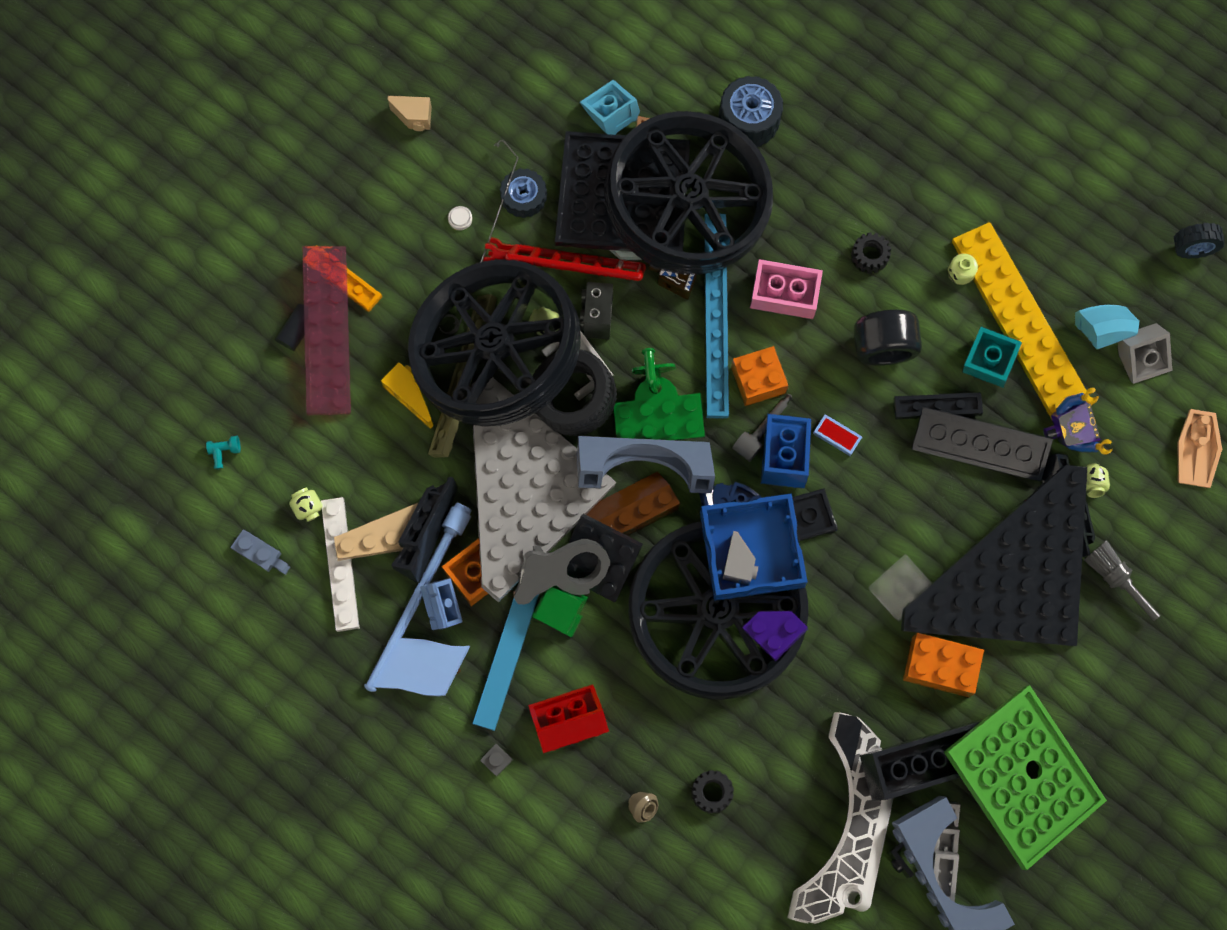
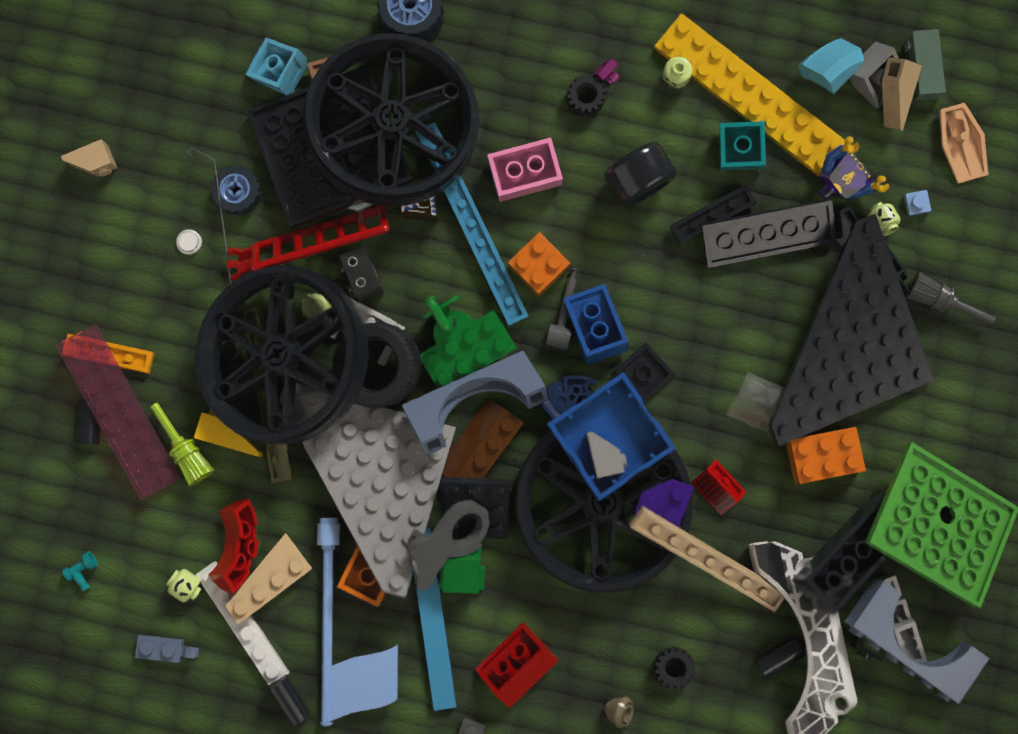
camera: 20 degrees left, 10 degrees up
black wedge [391,477,458,583] -> none
medium blue brick [420,578,463,630] -> none
tile [813,414,862,456] -> none
none -> lime piece [150,403,214,487]
none -> red brick [208,499,259,594]
none -> black brick [266,675,310,726]
none -> magenta tile [592,58,620,84]
none -> tan tile [630,506,785,612]
none -> red panel [691,460,746,515]
none -> black brick [754,636,805,680]
none -> tan slope [882,57,922,130]
none -> light blue plate [903,190,931,216]
none -> sand green brick [905,29,946,101]

